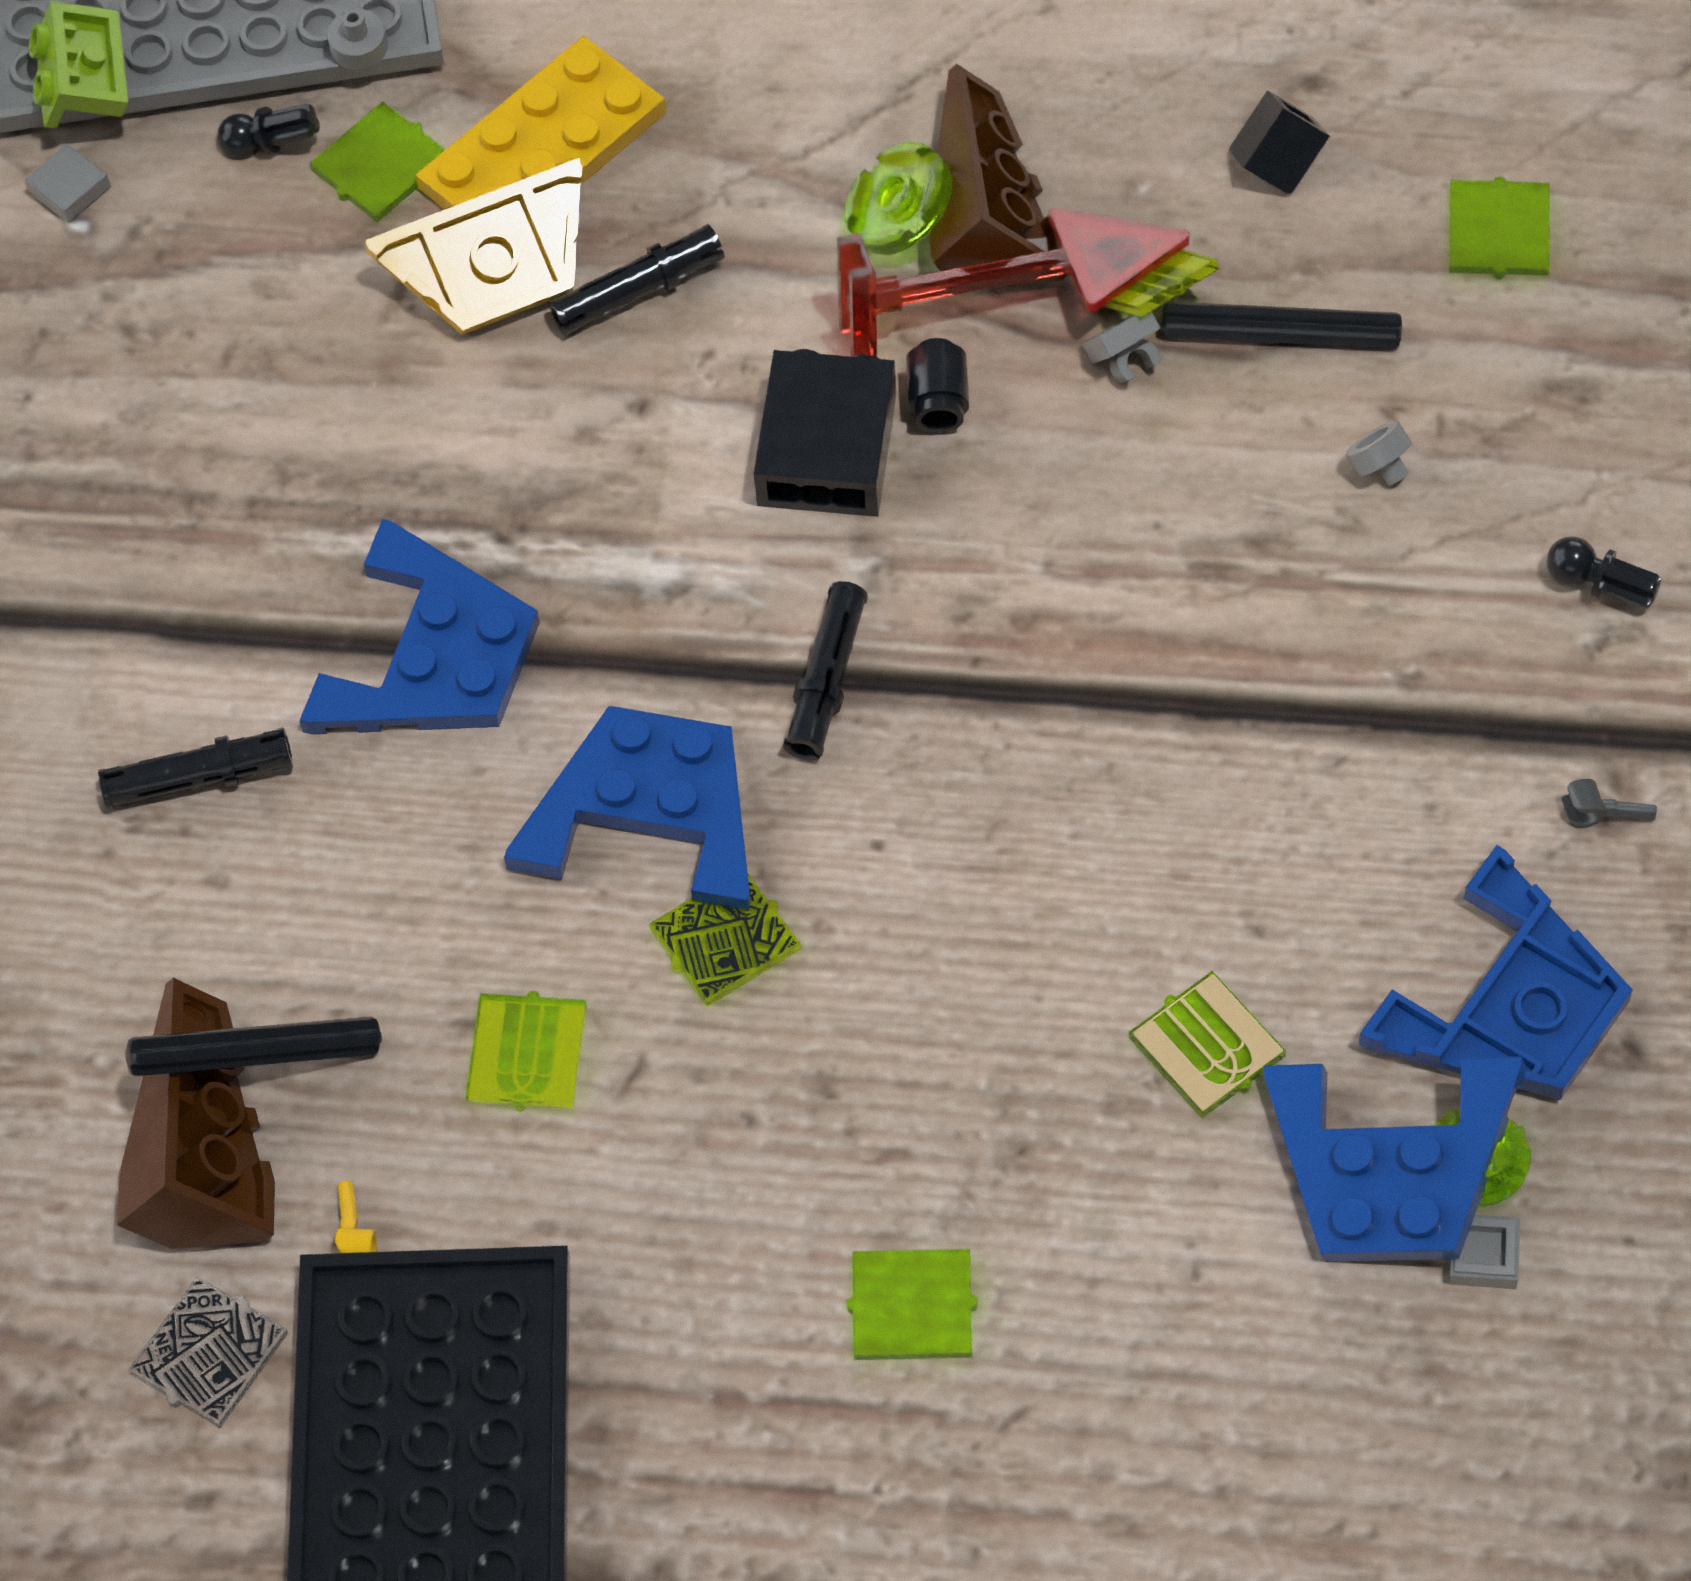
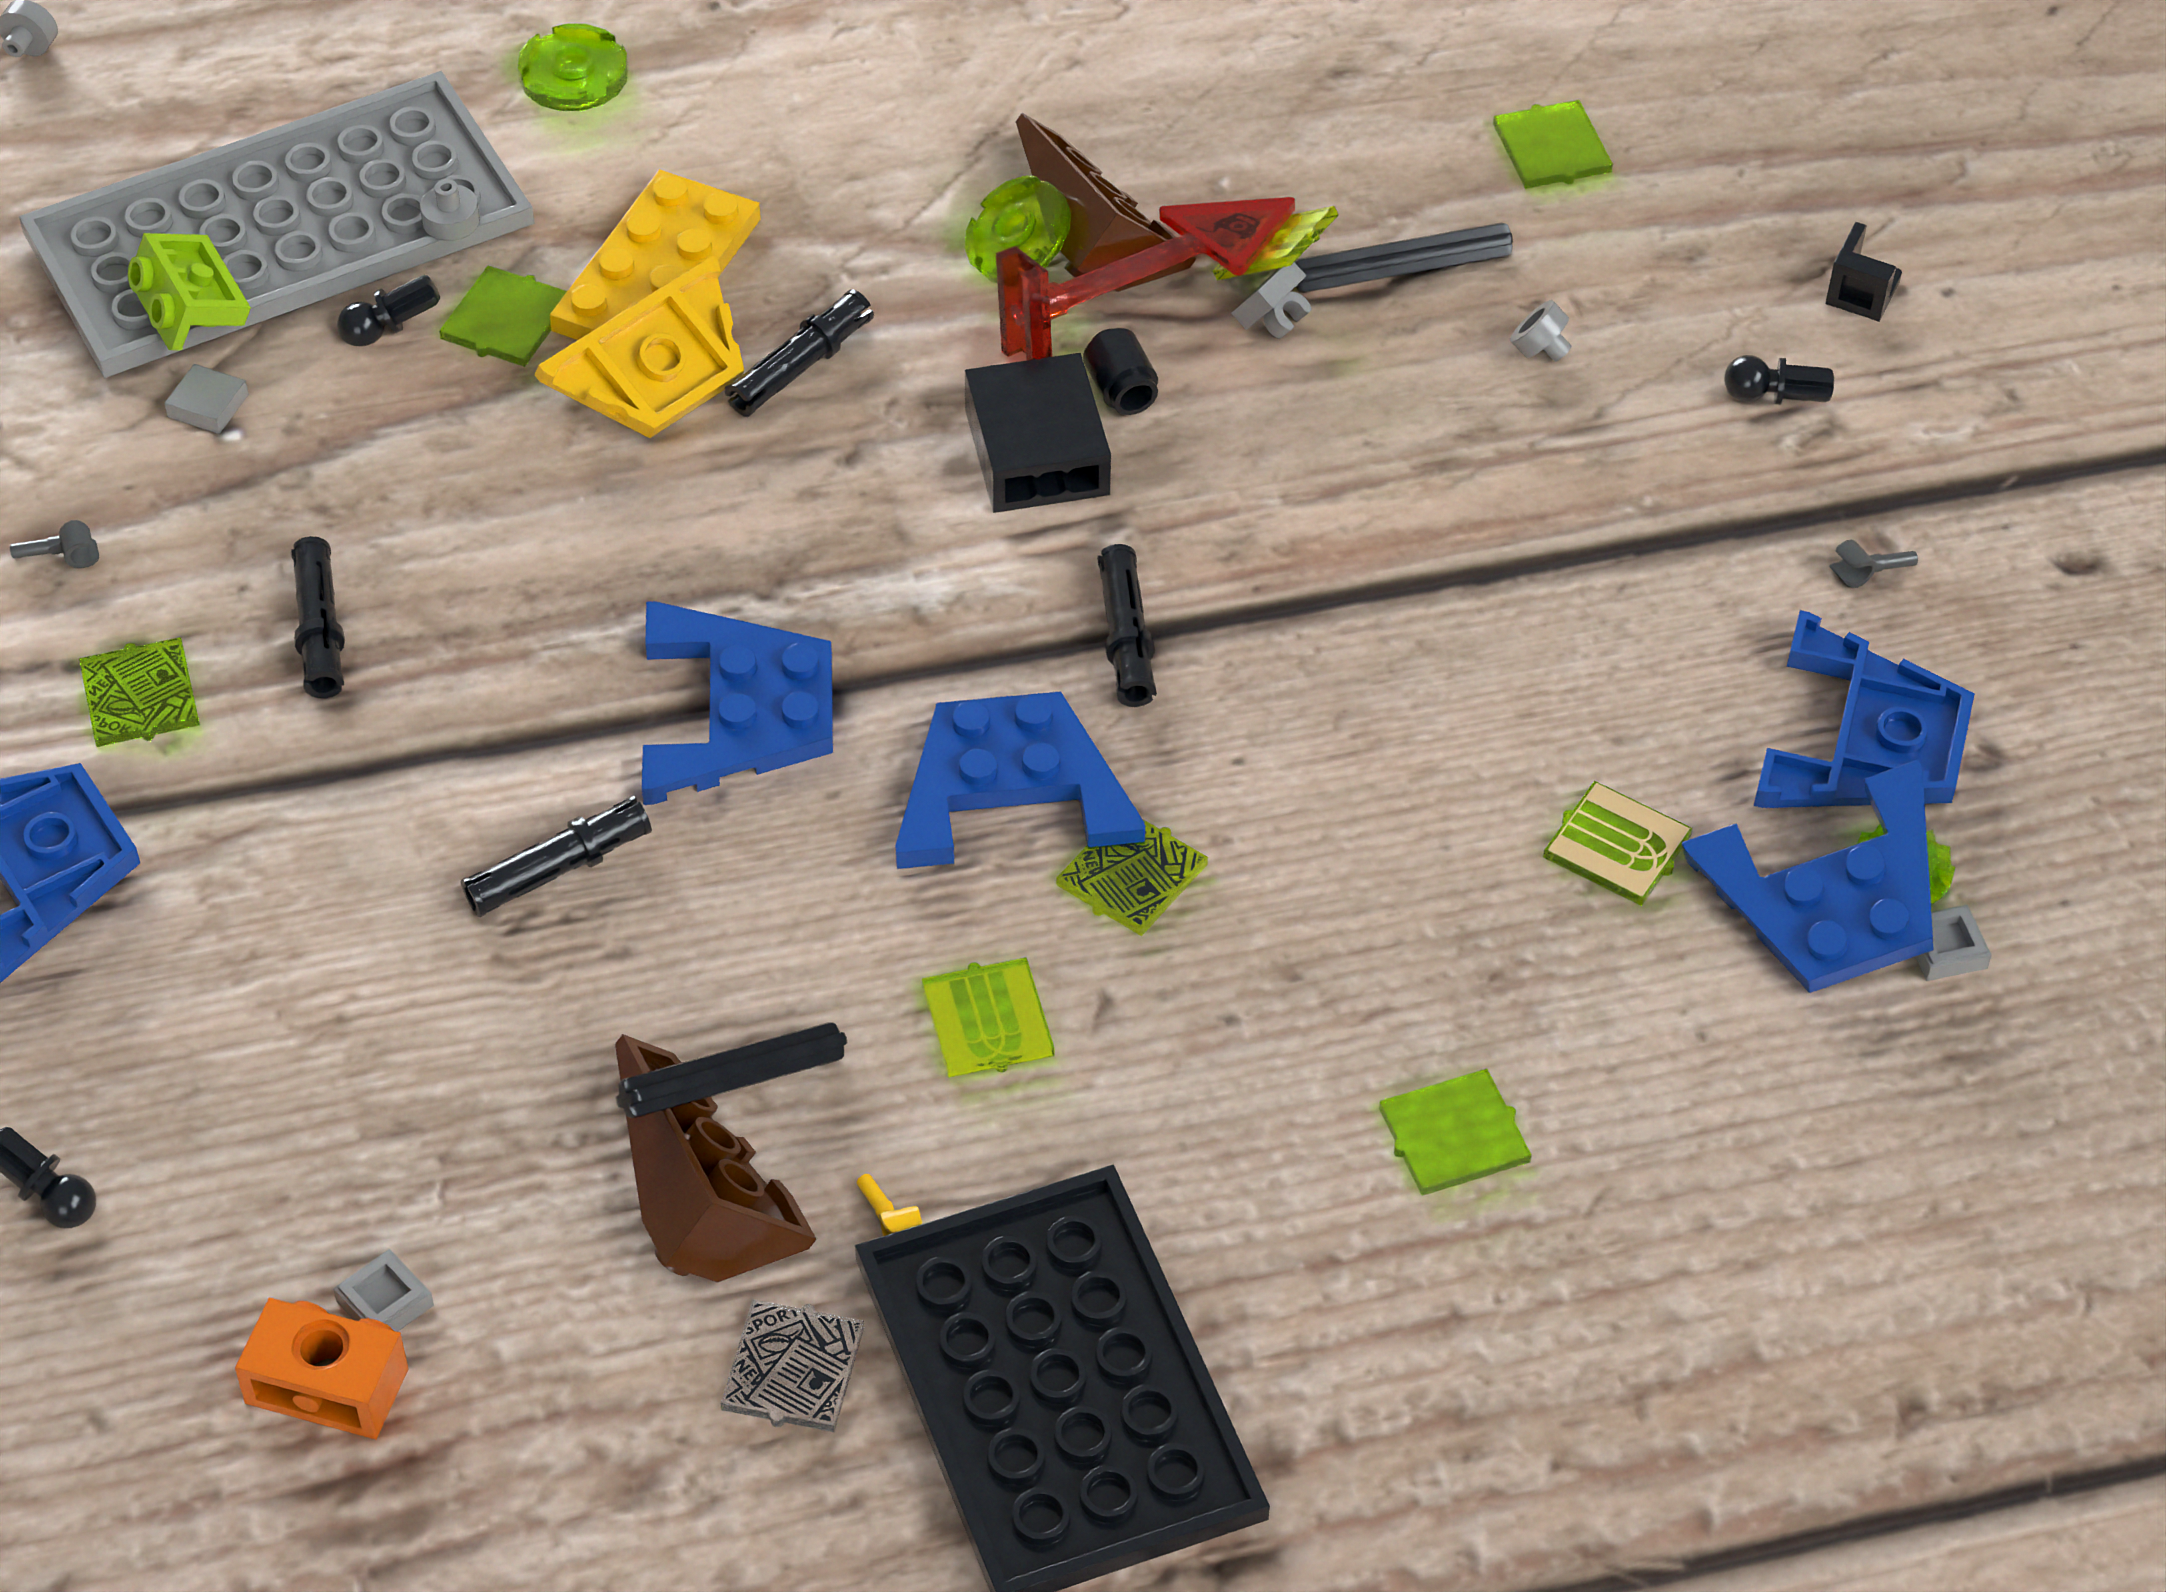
camera: 25 degrees left, 10 degrees down
black panel [1229,90,1330,194] -> none
none -> black pin [291,536,345,698]

